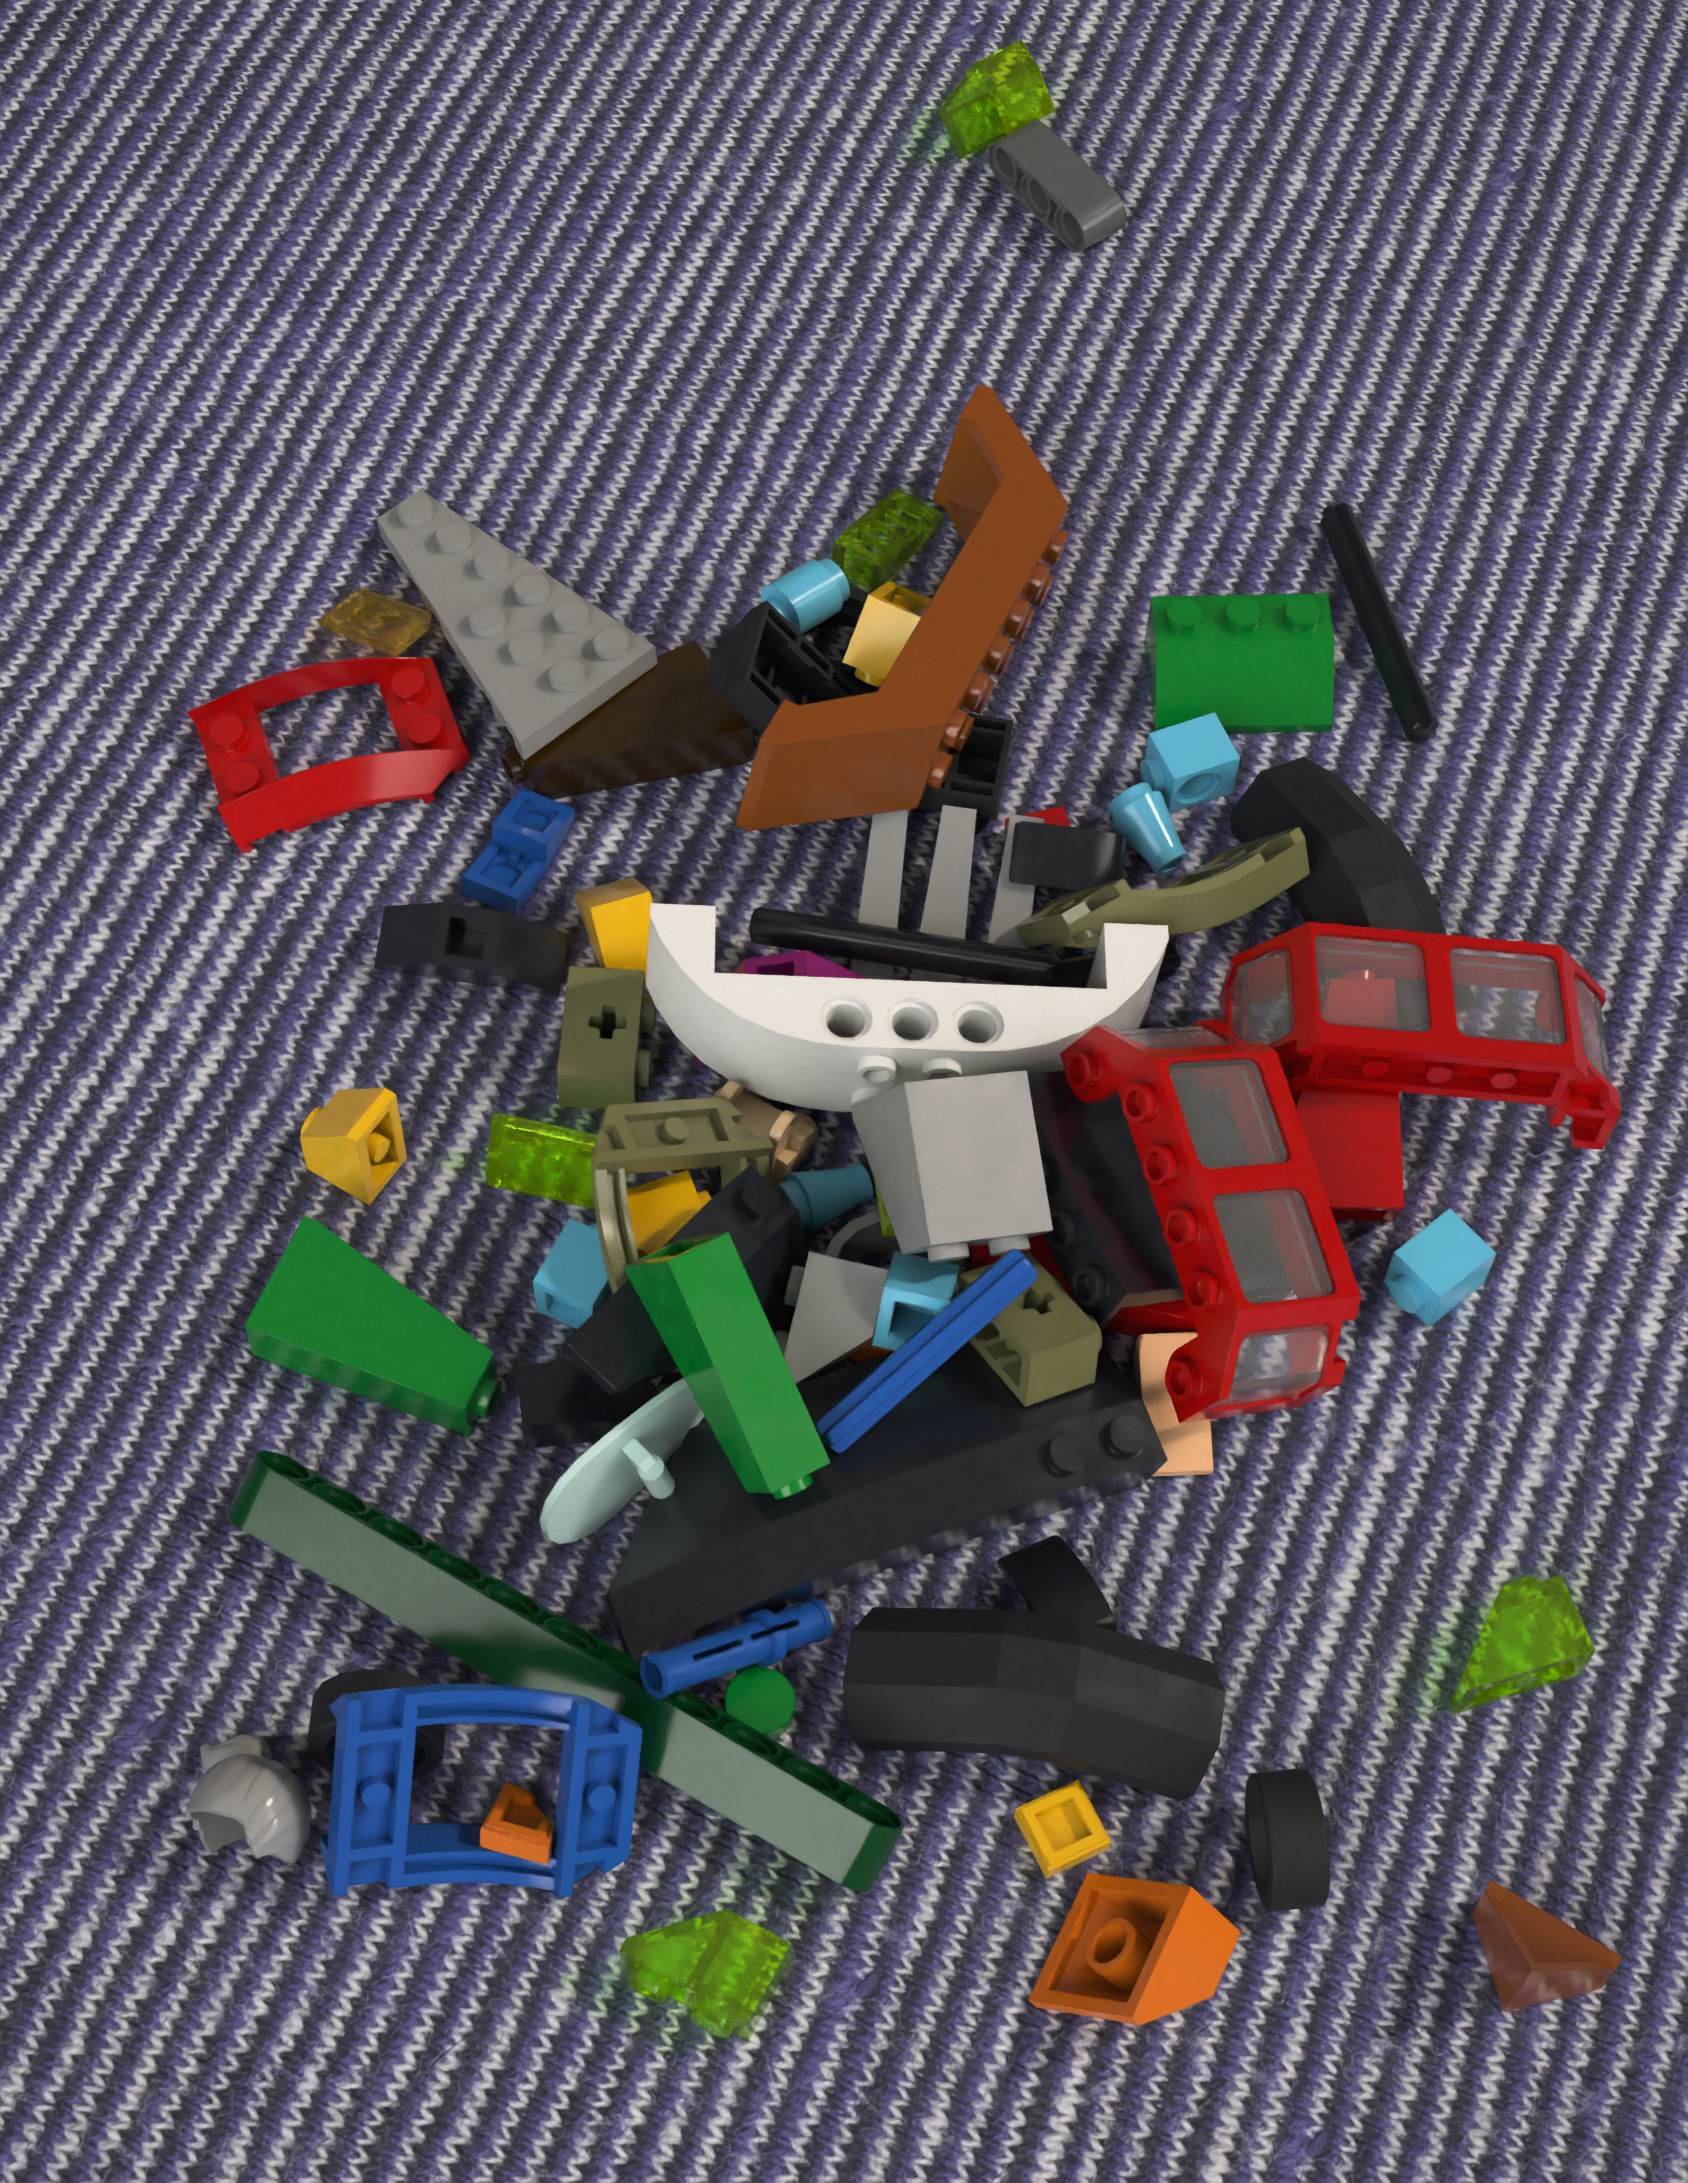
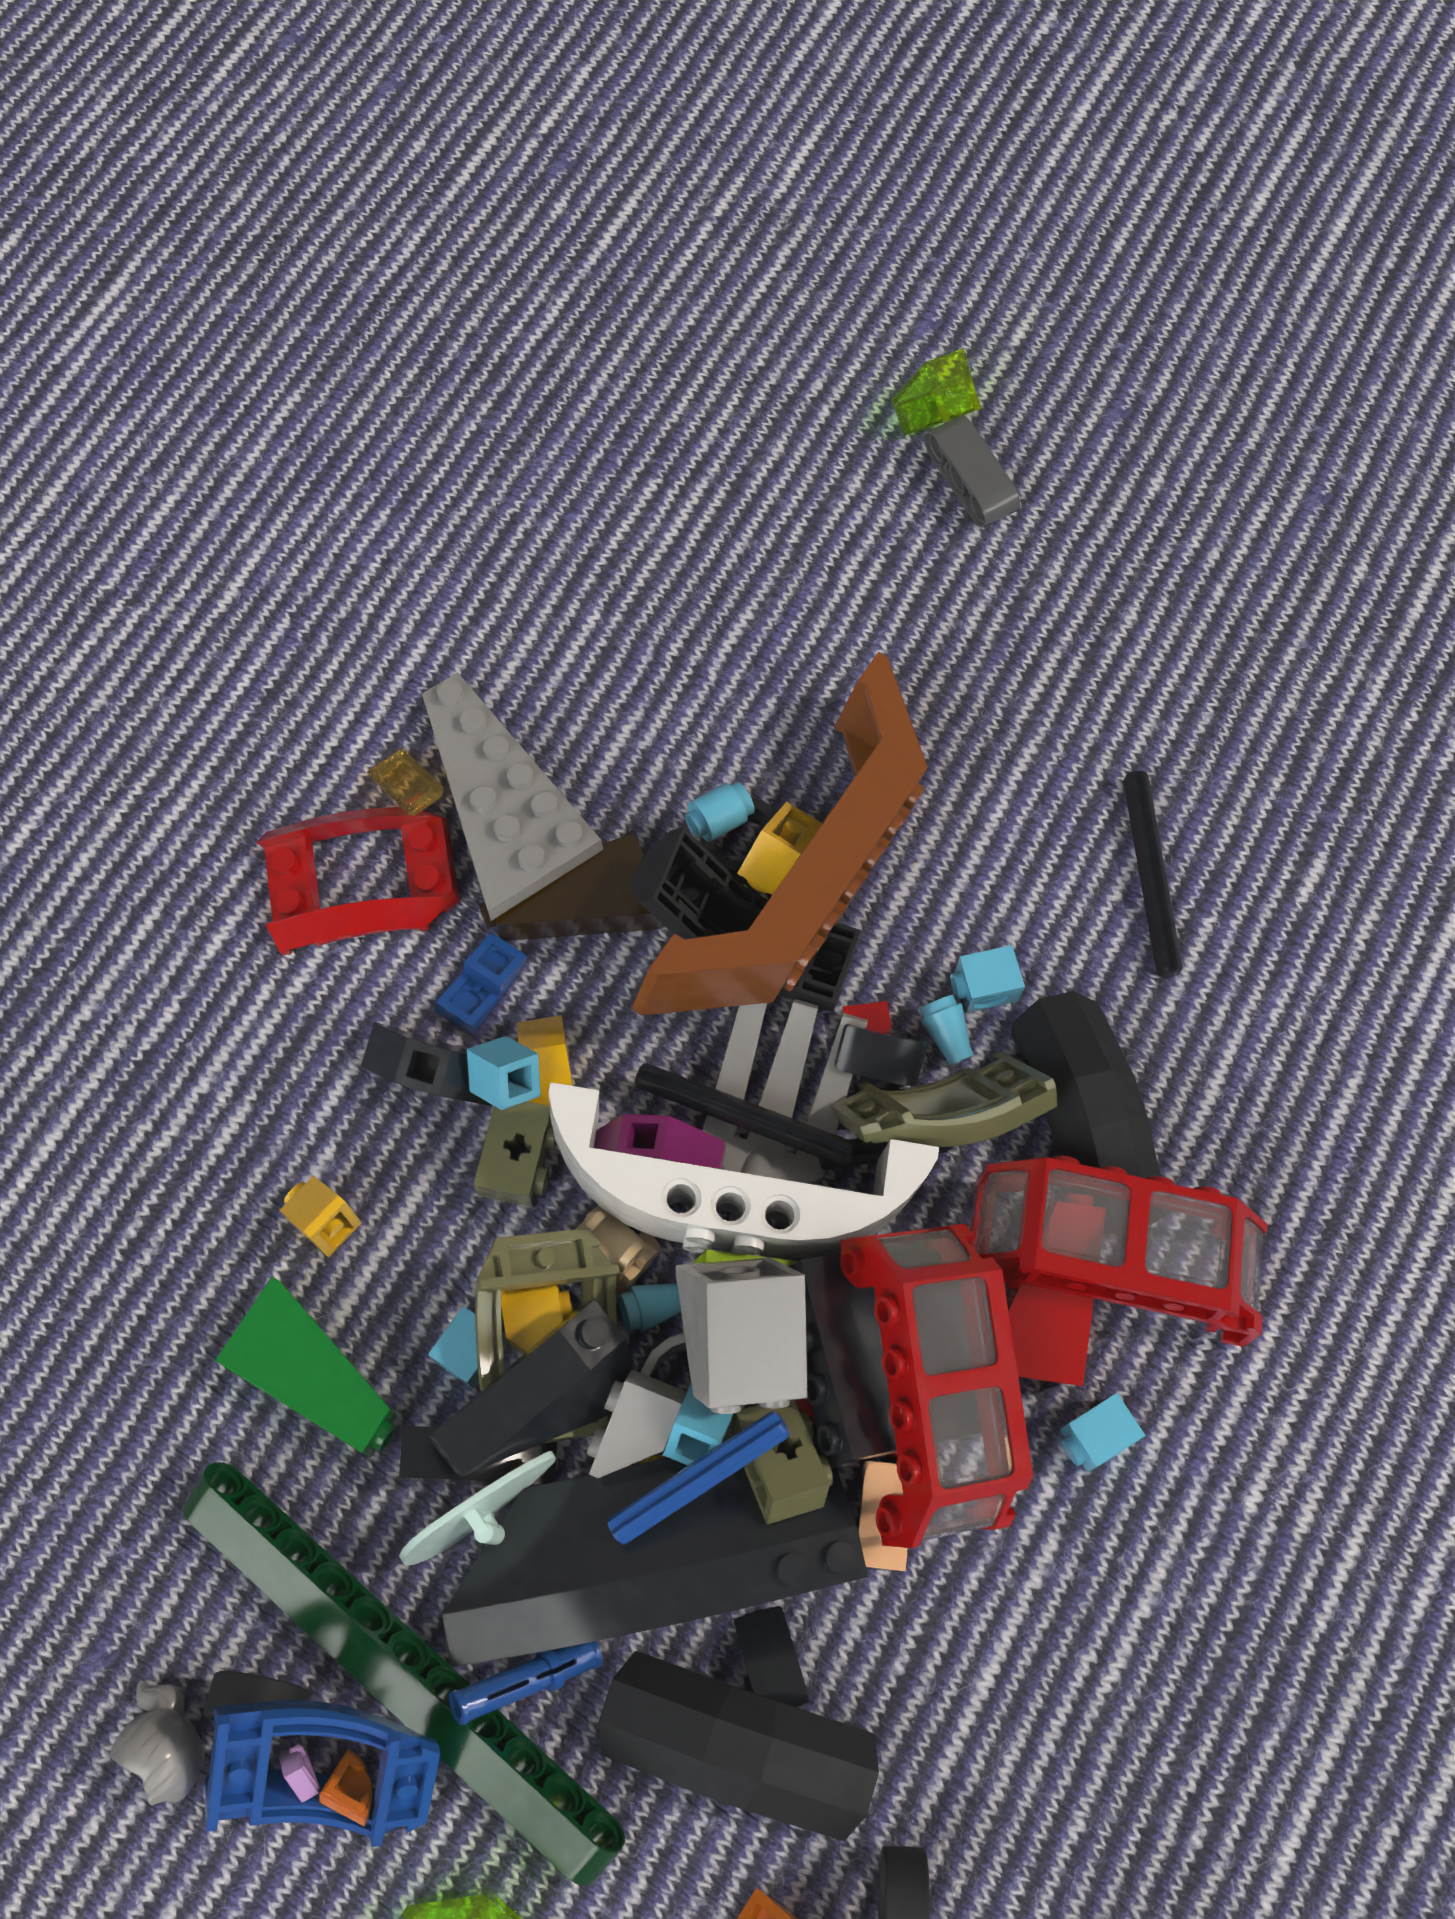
camera: 10 degrees right, 10 degrees up
clear neon green slope [486,1113,597,1209] -> none
green slope [623,1232,830,1499] -> none
green tile [725,1667,795,1739] -> none
clear neon green slope [832,488,944,591] -> none
yellow tile [1014,1780,1111,1879] -> none
green slope [1144,593,1335,733] -> none
clear neon green slope [1449,1575,1596,1715] -> none
none -> lavender tile [279,1744,320,1803]
none -> medium azure brick [467,1036,541,1110]

